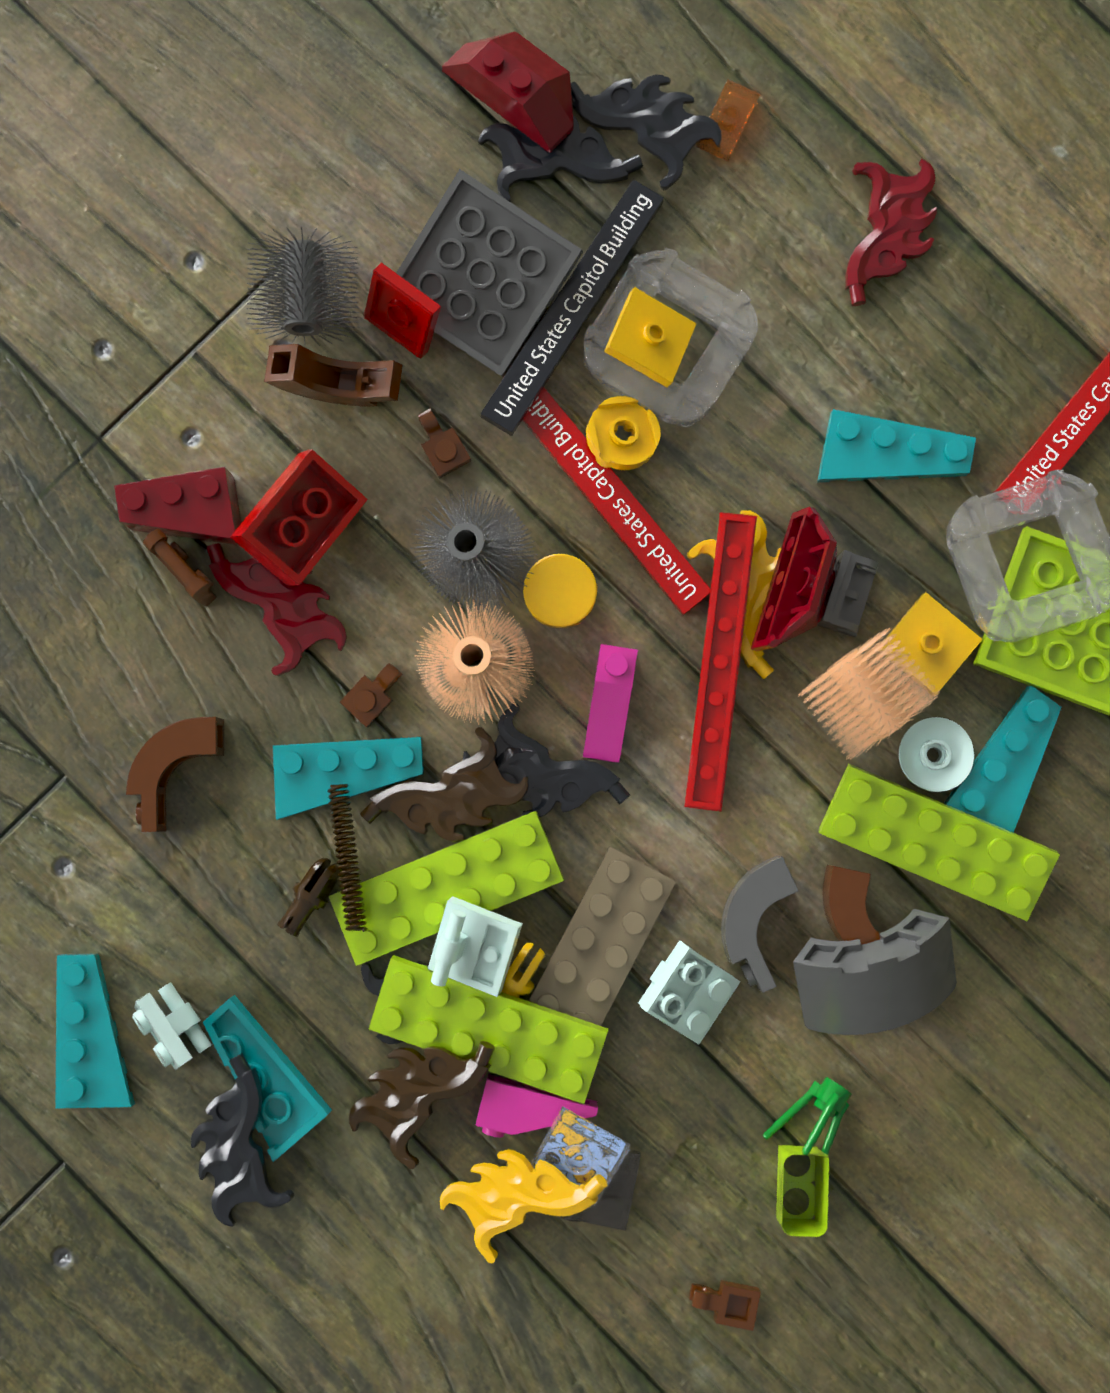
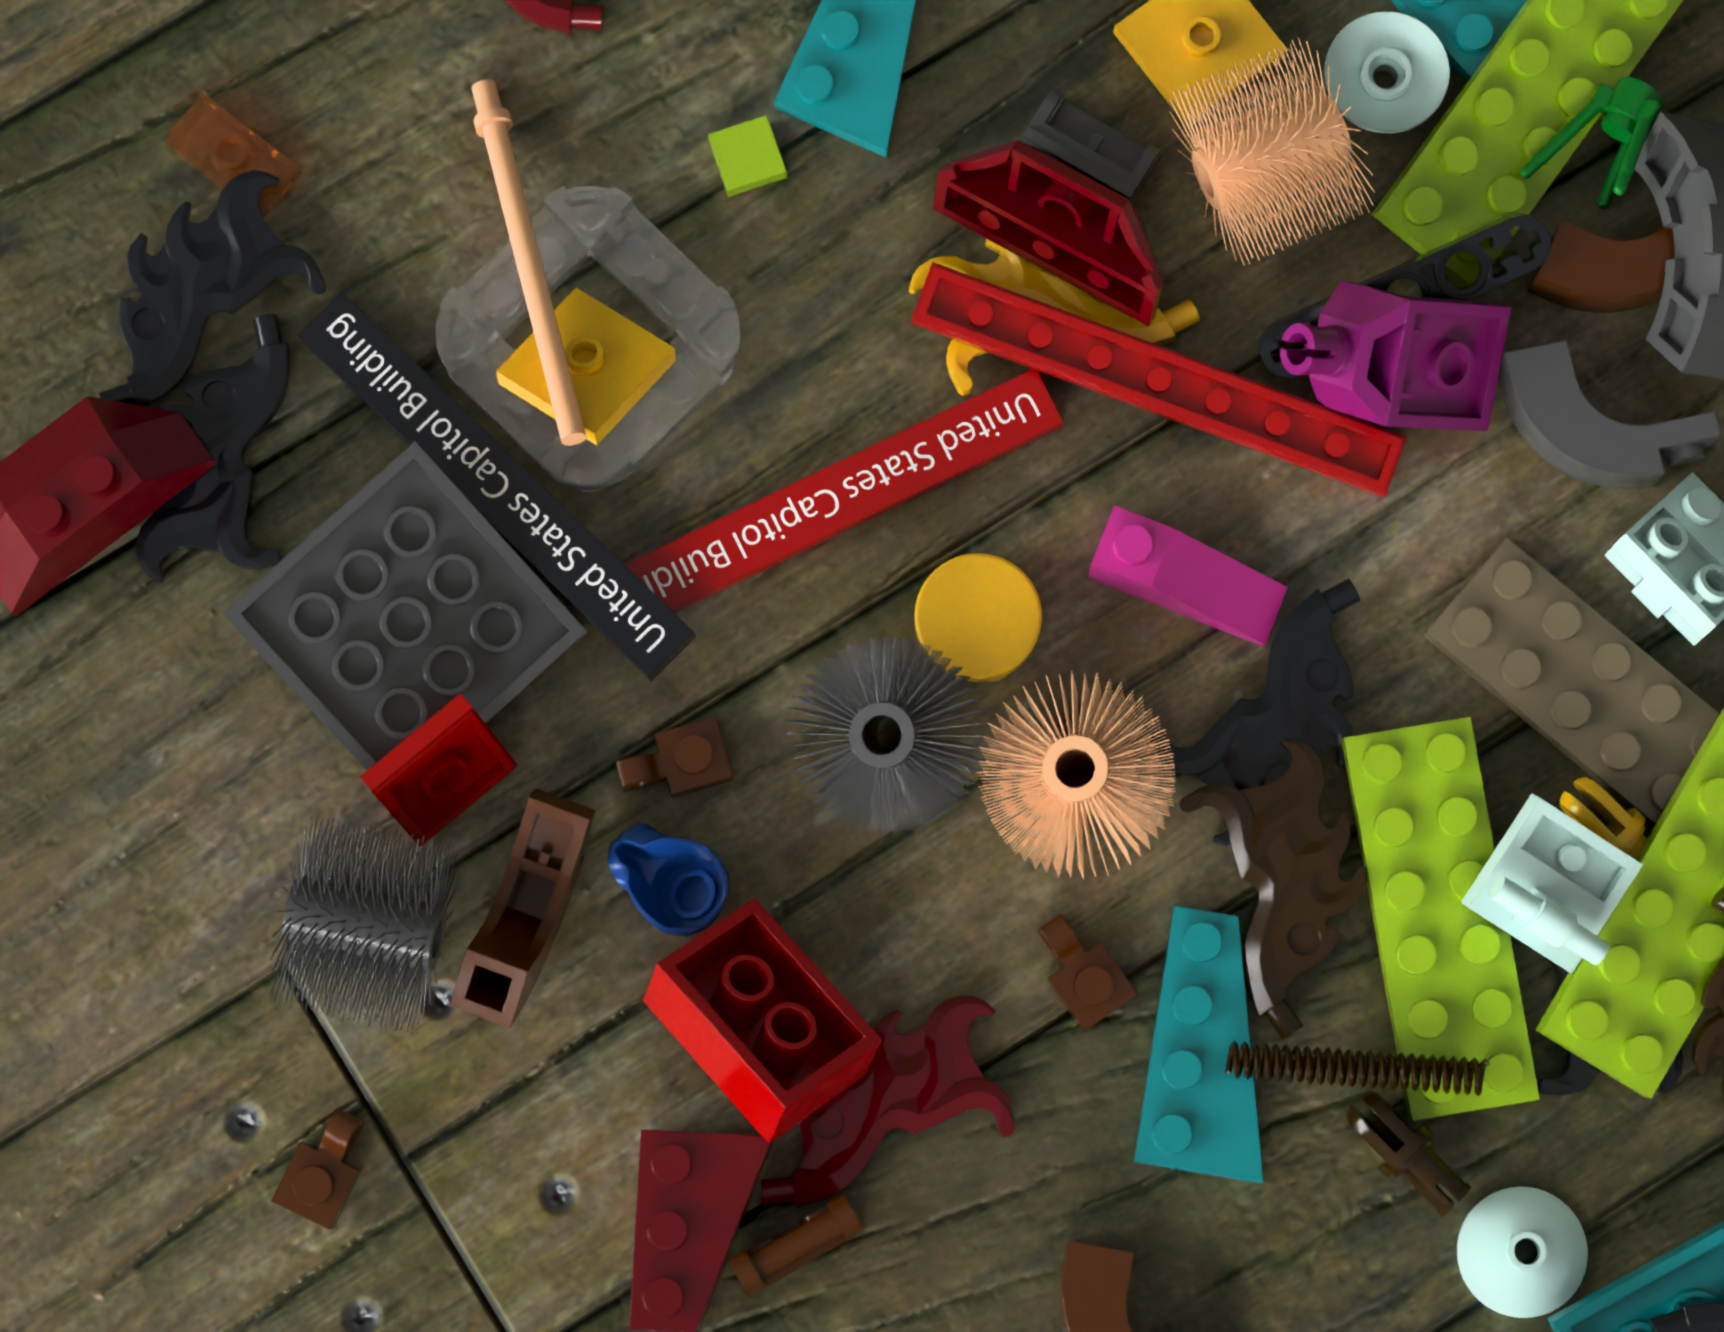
camera: 75 degrees left, 5 degrees down
yellow plate [586,396,661,470] -> none
none -> reddish brown plate [271,1109,365,1230]
none -> light nougat bar [472,79,587,446]
none -> blue hair [607,823,730,937]
none -> lime tile [708,115,787,197]
none -> black beam [1258,213,1551,379]
none -> magenta plate [1280,280,1512,431]
none -> light aqua dish [1457,1187,1588,1318]
none -> green plant [1520,77,1664,209]

